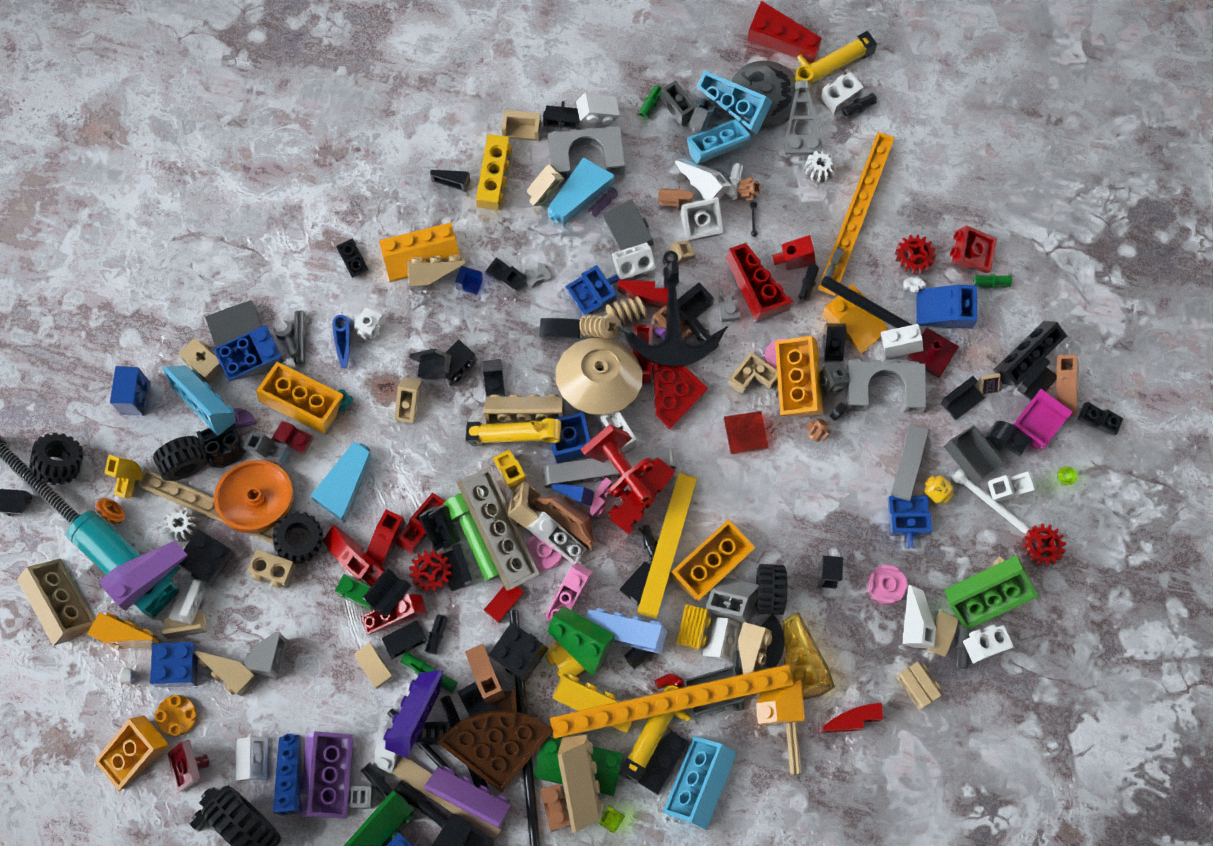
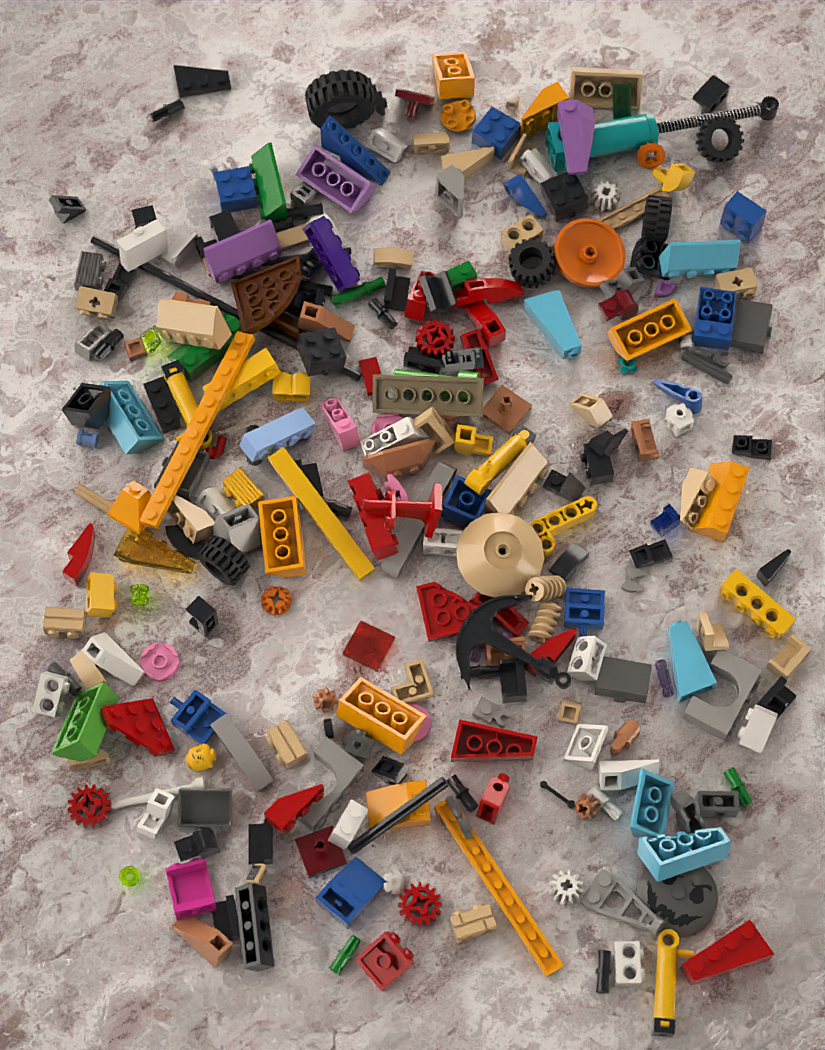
camera: 125 degrees right, 5 degrees down
green wedge [547,606,615,677] -> none
blue slope [552,484,595,506] -> none
black slope [1077,402,1123,435] -> none
none -> black slope [61,383,111,429]
none -> medium blue bush [76,429,99,449]
none -> yellow brick [86,572,117,618]
none -> red plate [101,698,175,757]
none -> nougat tile [124,337,148,361]
none -> clear neon green wheel [129,584,149,606]
none -> orange gear [261,585,292,615]
none -> red slope [264,784,324,835]
none -> tan brick [266,720,308,769]
none -> tan panel [412,132,450,154]
none -> tan brick [449,903,497,944]
none -> nougat tile [483,385,532,435]
none -> blue piece [503,174,547,217]
none -> yellow beam [529,496,597,559]
none -> dark green plate [612,83,631,119]
none -> nougat hinge [630,419,660,462]

